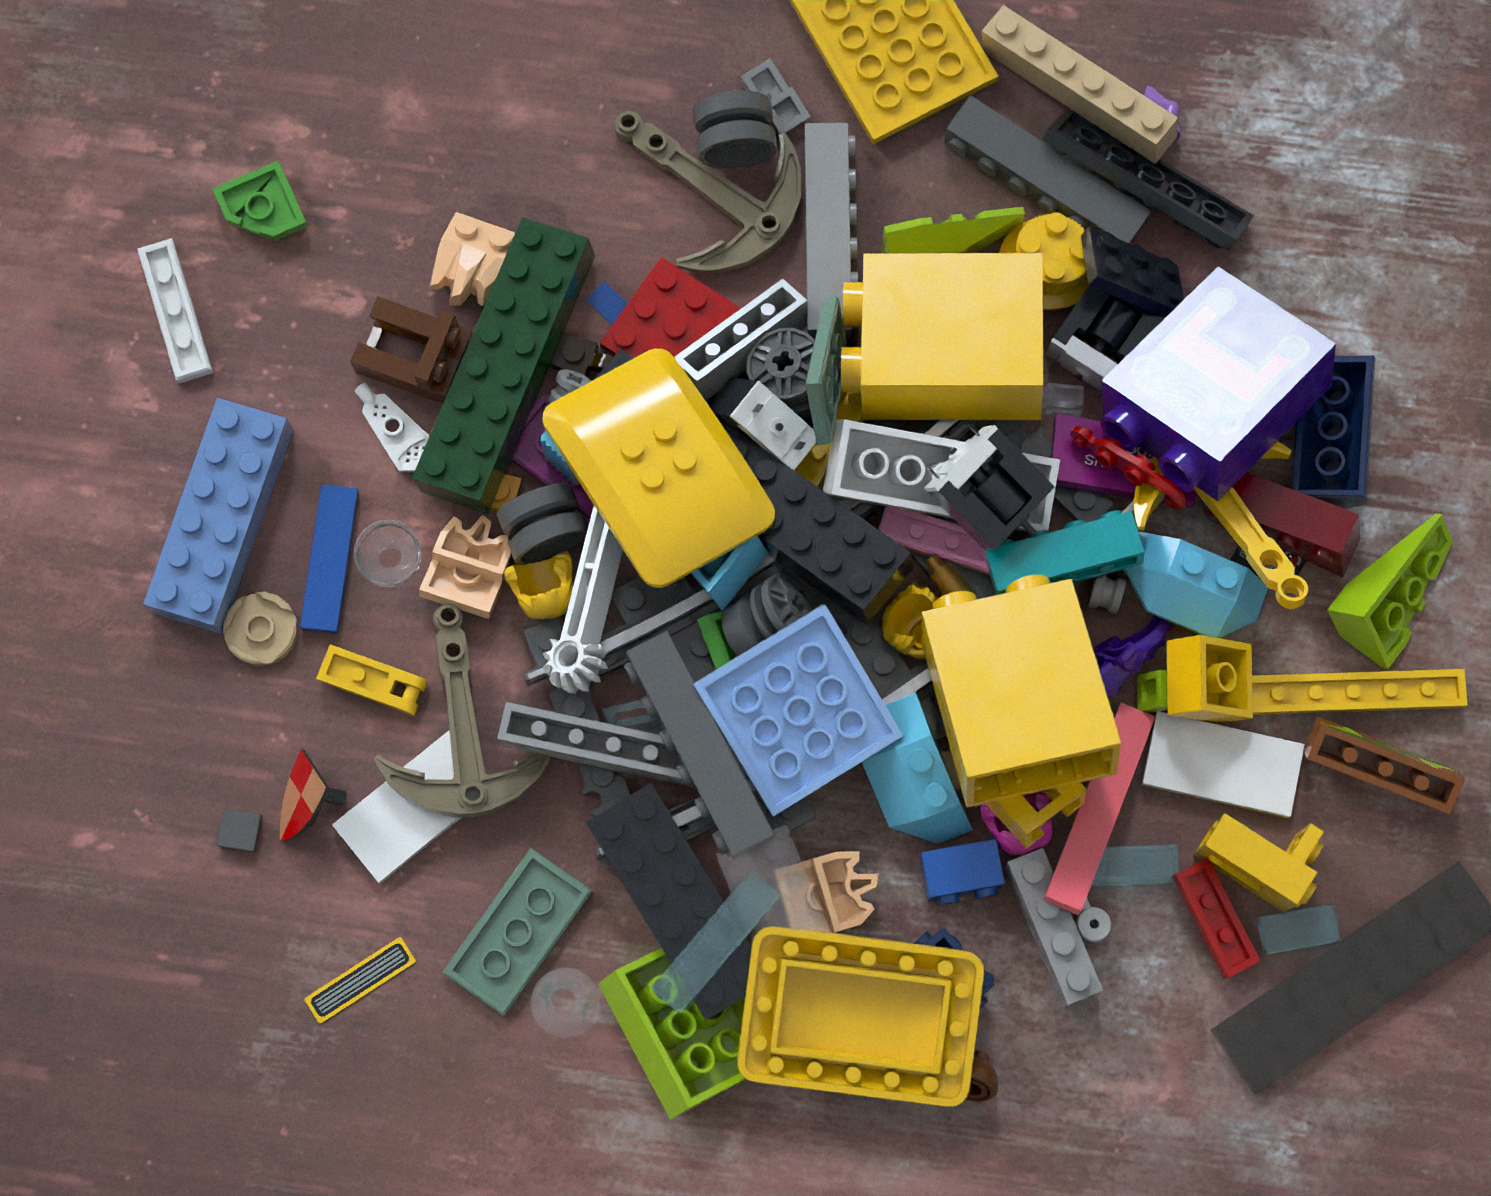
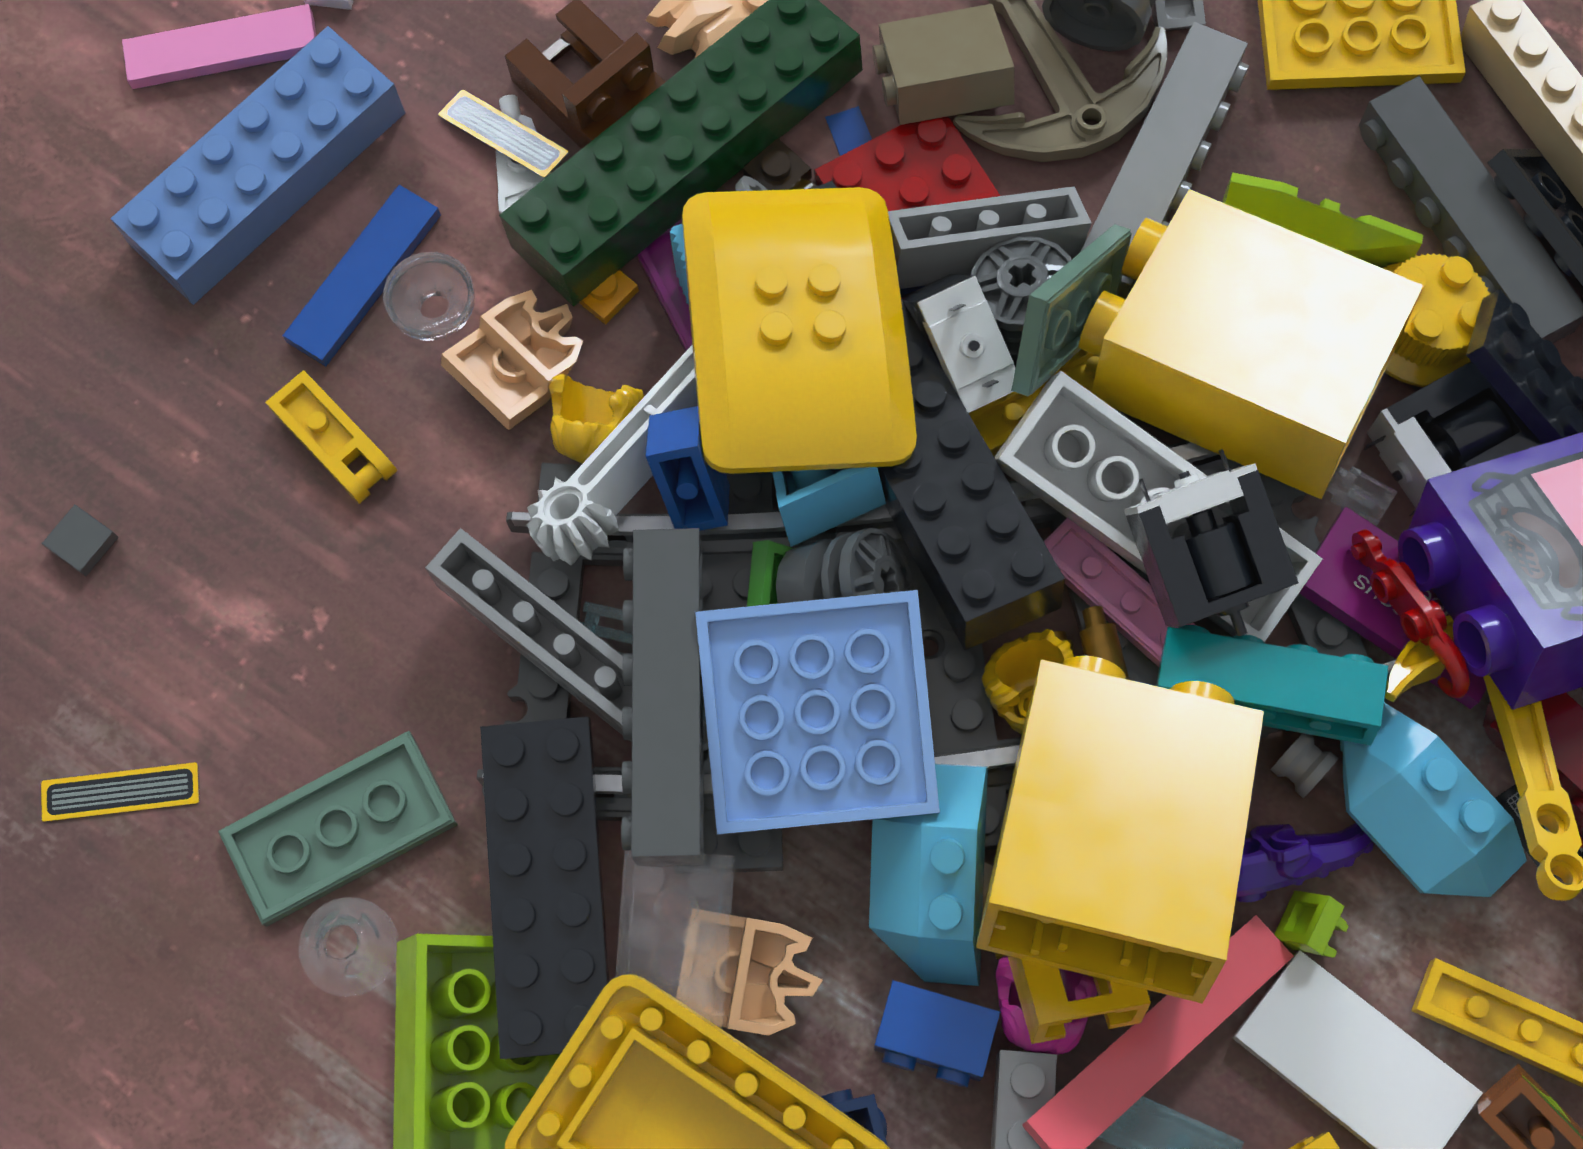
camera: 30 degrees right, 5 degrees down
tan tile [223,592,298,666] -> none
shield [280,749,347,842] -> none
white tile [332,731,480,884] -> none
dark tan piece [373,604,551,818] -> none
dark grey wheel [496,483,588,565] -> none
clear light blue tile [650,870,781,1014] -> none
yellow brick [1166,635,1253,723] -> none
none -> bright pink tile [122,4,316,89]
none -> sticker [438,90,568,177]
none -> blue brick [646,406,730,531]
none -> dark tan brick [872,4,1014,125]

